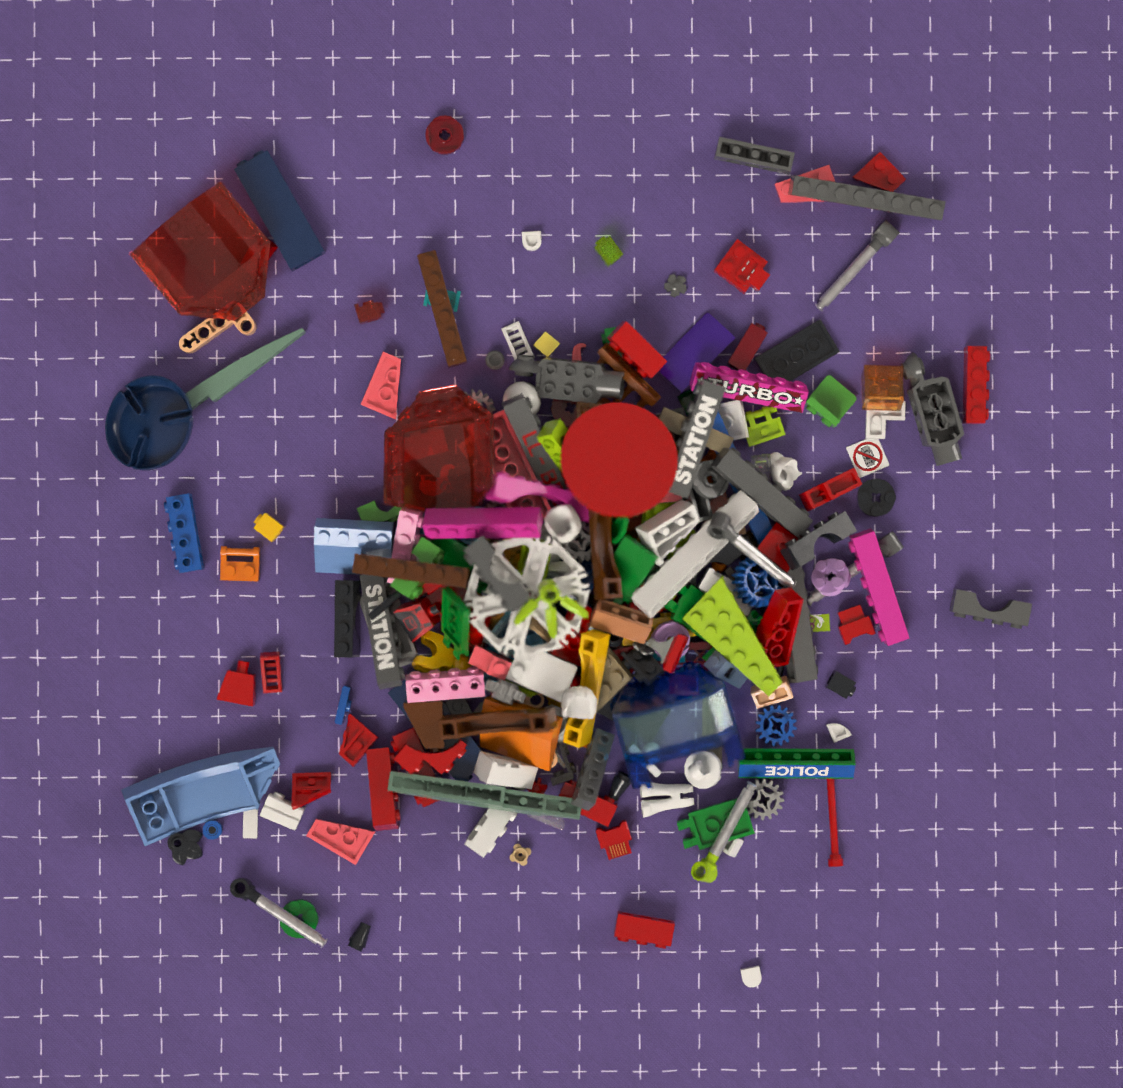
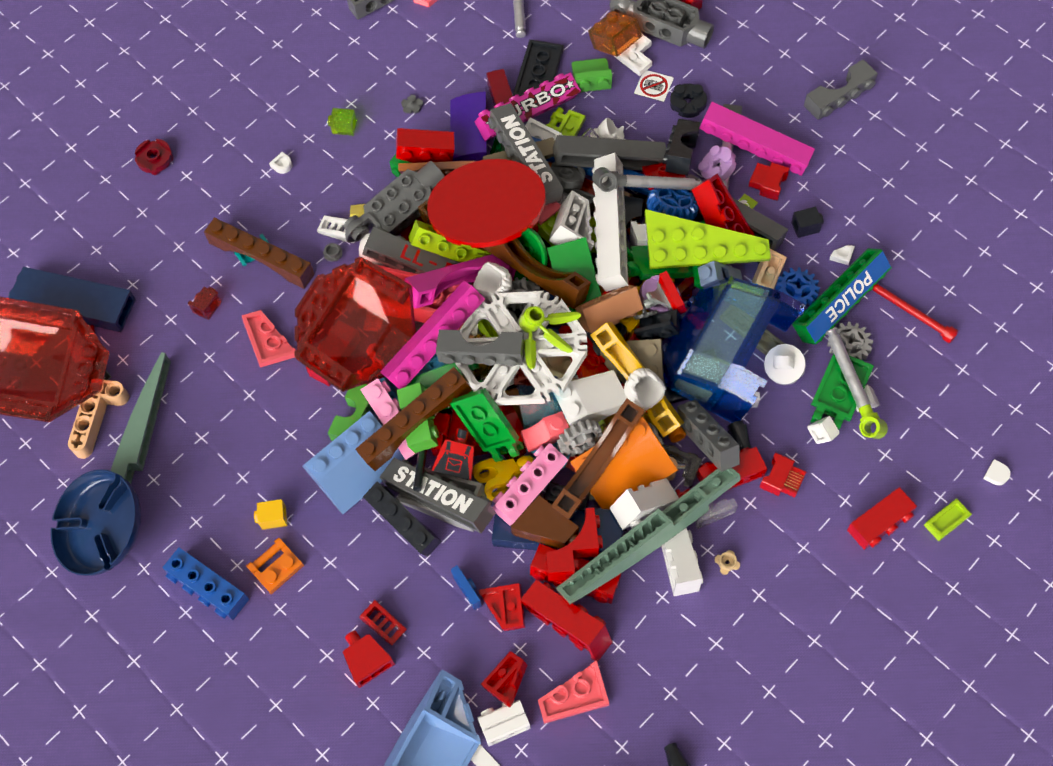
camera: 45 degrees left, 25 degrees down
white piece [640,781,695,818] -> none
red piece [714,239,770,294] -> none
red slope [799,468,863,512] -> none
none -> white slope [807,416,839,444]
none -> lime tile [924,498,972,541]

